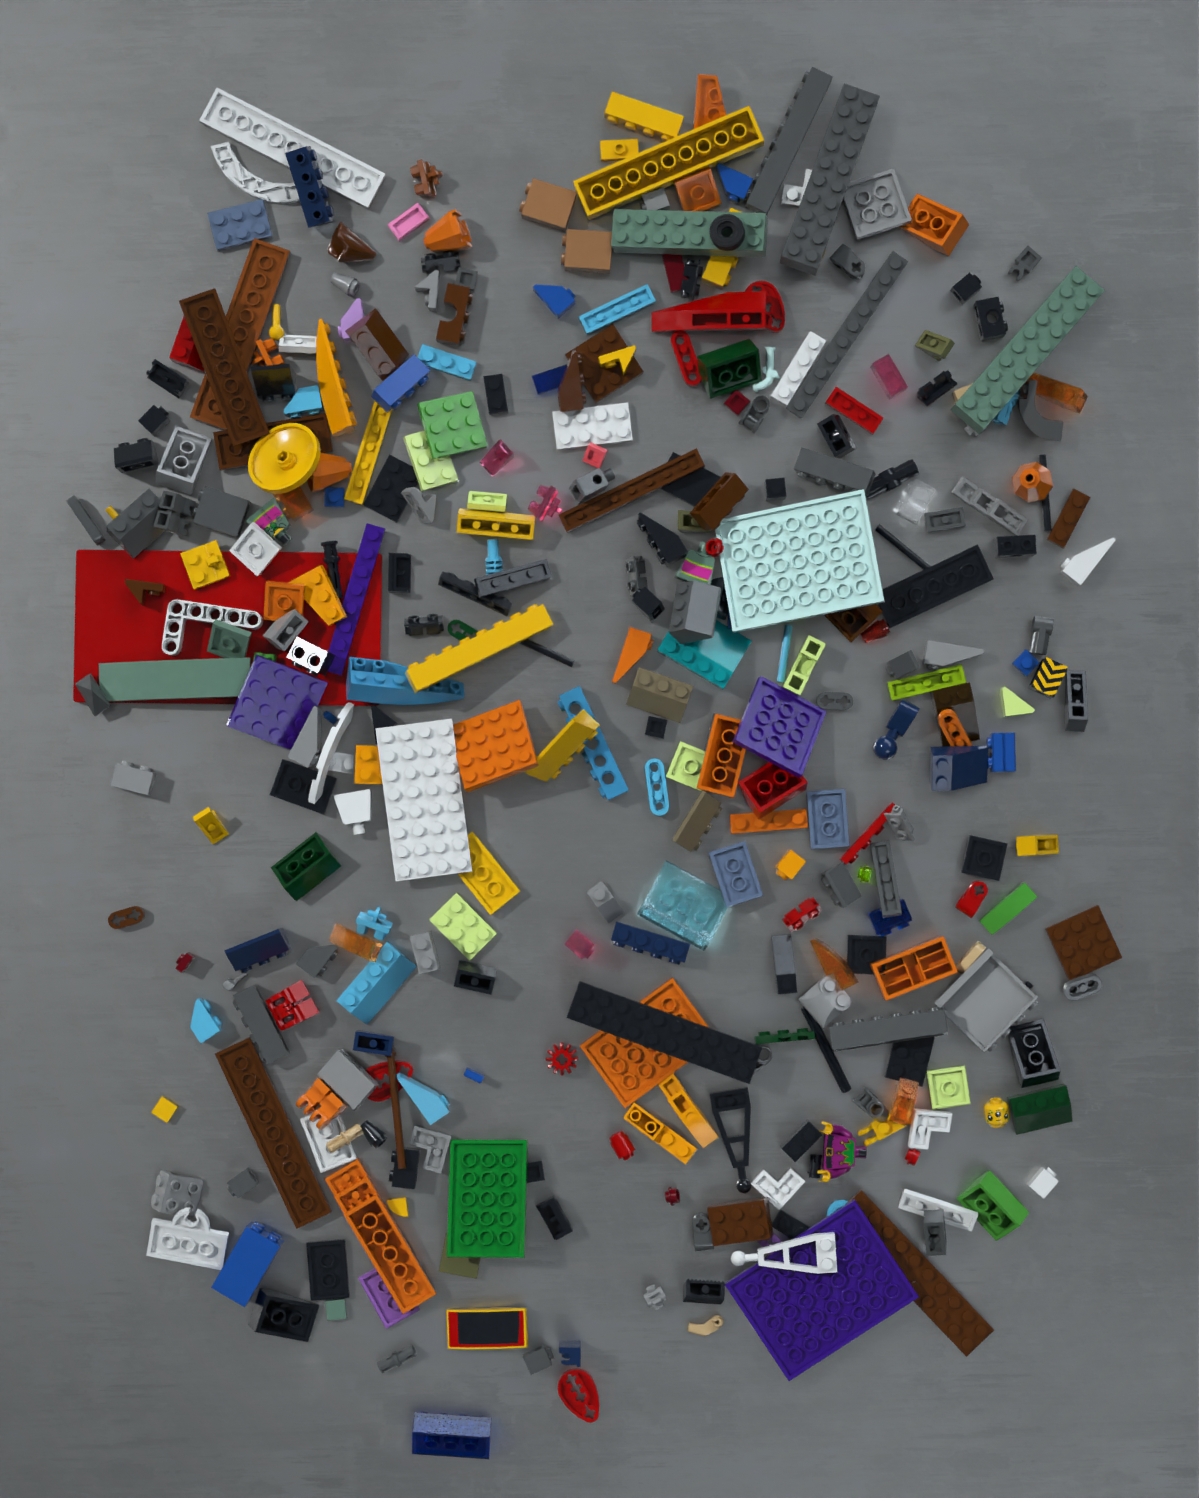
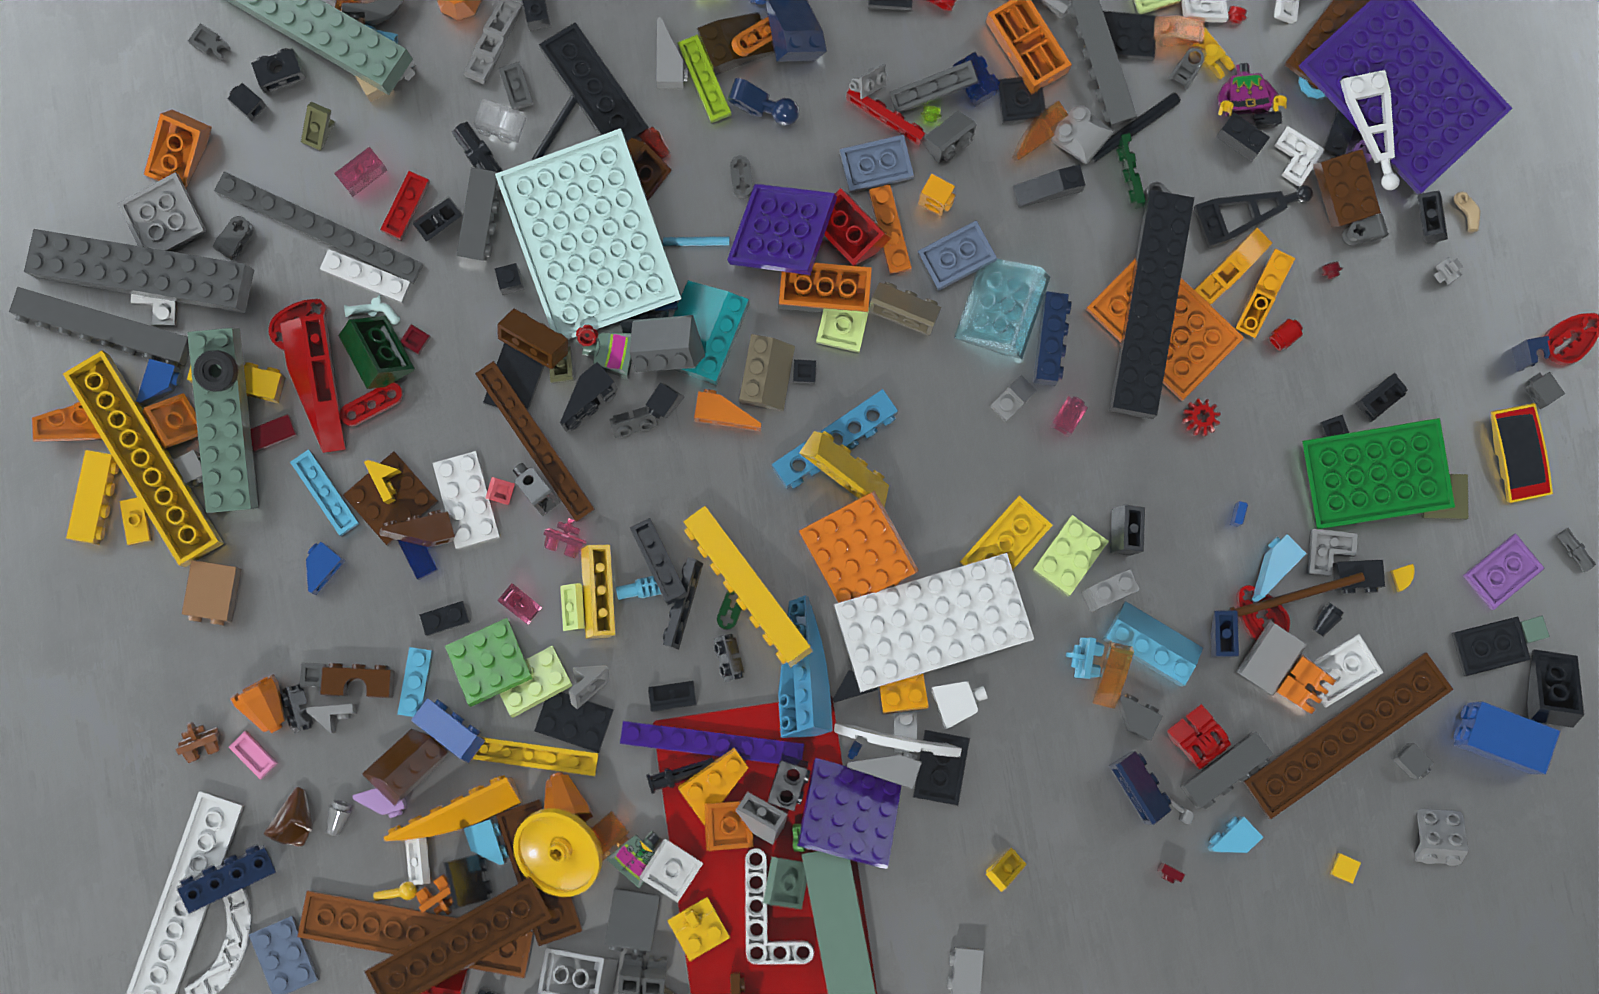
camera: 105 degrees left, 5 degrees down
reddish brown beam [108,906,145,929] -> none
white plate [146,1207,229,1270] -> none
dark green slope [271,832,341,901] -> none
blue plate [325,487,345,507] -> none
orange slope [325,1158,437,1314] -> none
tan axle [326,1124,363,1153] -> none
black bar [520,639,575,667] -> none
medium nougat brick [561,229,612,274] -> none
medium azure plate [645,758,669,816] -> none
black hinge [680,259,703,301] -> none
dark grey piece [738,395,770,433] -> none
yellowish green arch [782,635,826,696] -> none
red hinge [782,897,822,933] -> none
dark grey slope [886,650,919,680] -> none
black hinge [917,370,957,406] -> none

